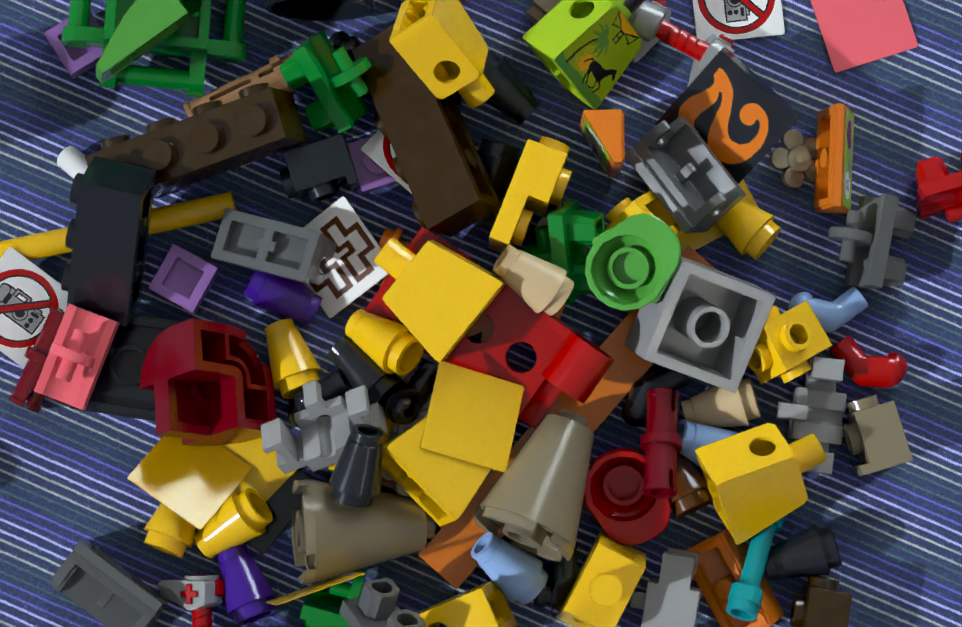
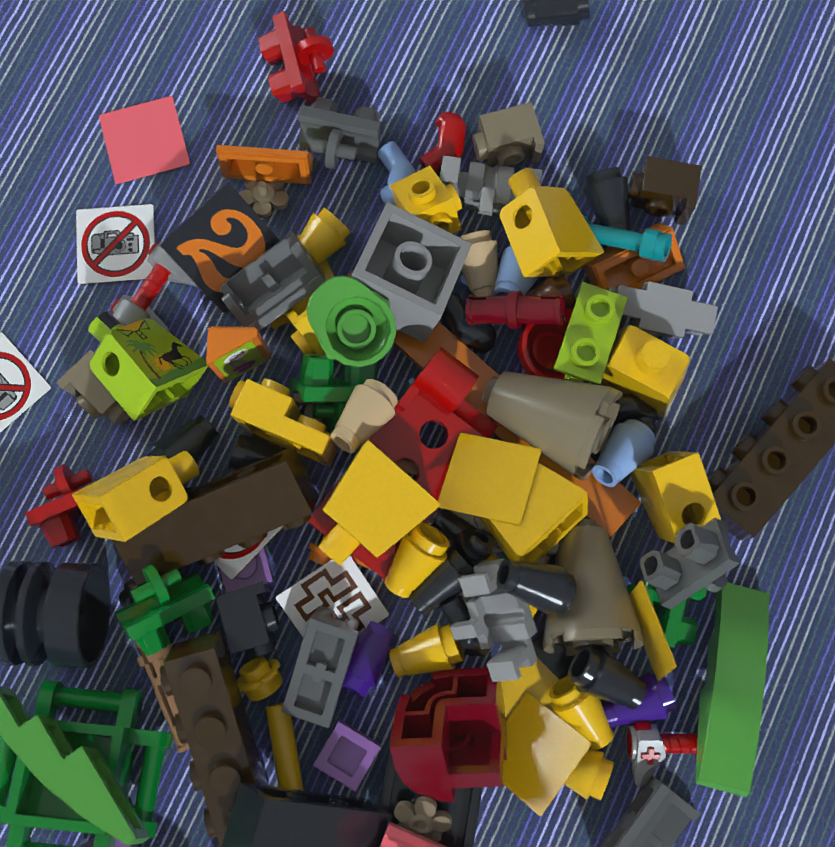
camera: 90 degrees left, 5 degrees down
none -> yellow plate [237,656,283,701]
none -> dark tan plant [394,796,452,842]
none -> lime hinge [553,282,628,385]
none -> black cone [568,645,647,709]

